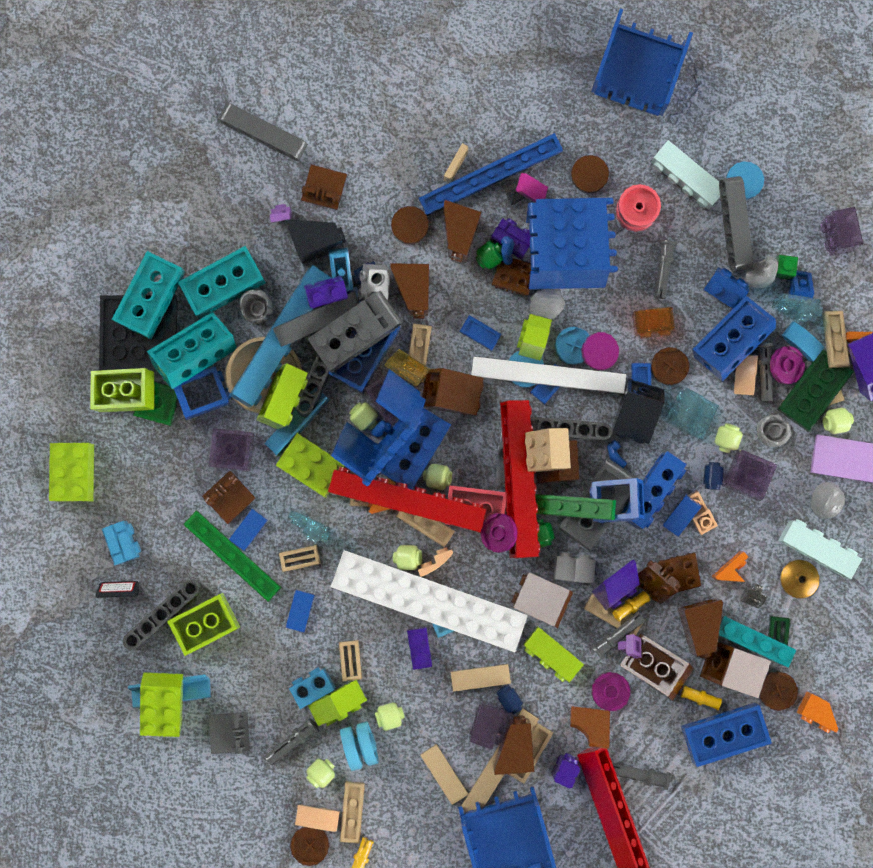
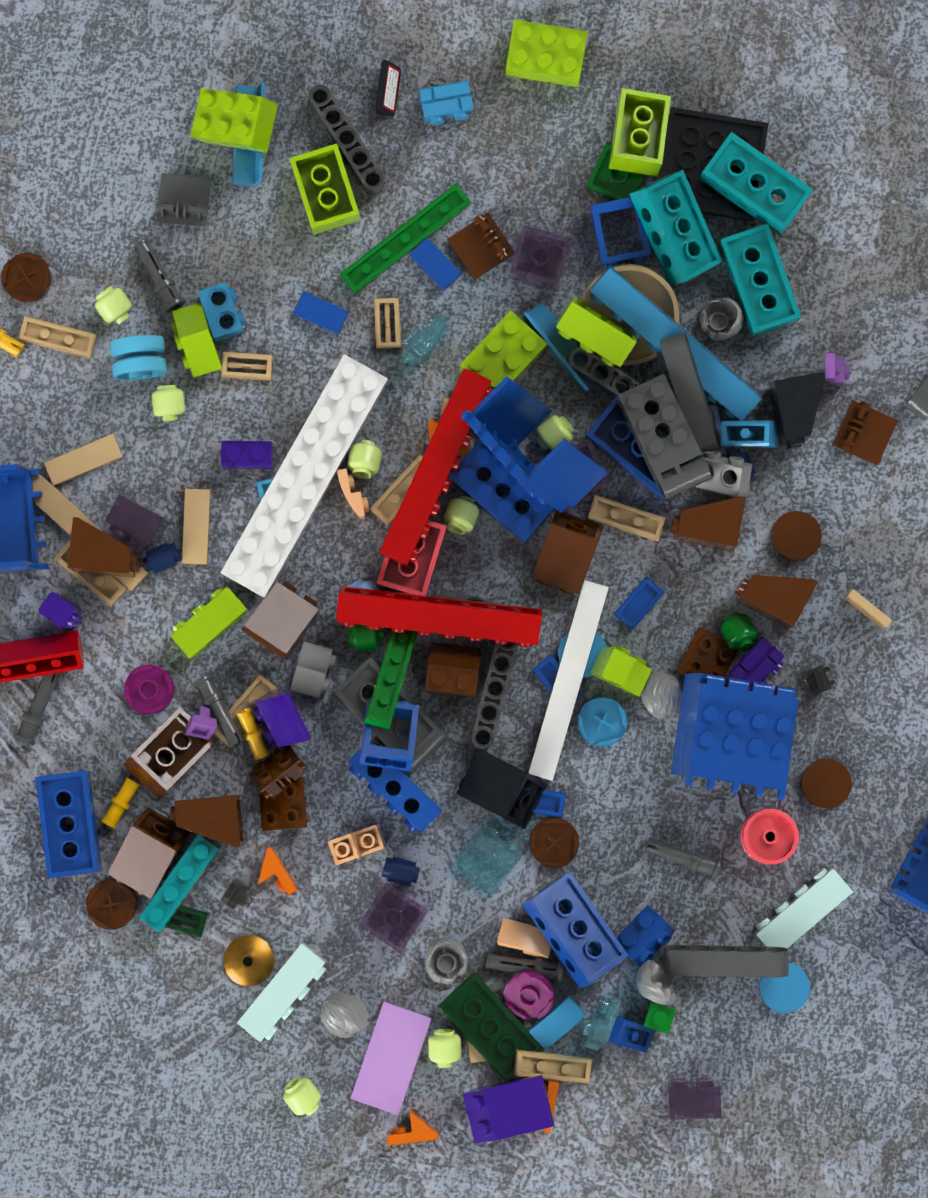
camera: 95 degrees right, 0 degrees up
light nougat slope [295,804,340,832] -> none
dark purple brick [304,276,348,309] -> none
blue arm [370,421,391,437] -> none
clear yellow tile [384,349,430,387] -> none
blue plate [419,133,563,216] -> none
magenta tile [480,513,517,553] -> none
blue arm [501,236,515,265] -> none
dark pink tile [516,173,548,203] -> none
tan brick [525,428,571,472] -> none
dark orange tile [570,706,610,749] -> none
magenta tile [581,332,619,370] -> none
blue arm [607,440,627,468] -> none
clear orange brick [632,307,675,339] -> none
blue tile [663,495,702,537] -> none
yellowish green head [715,423,743,453] -> none
orange slope [797,692,838,733] -> none

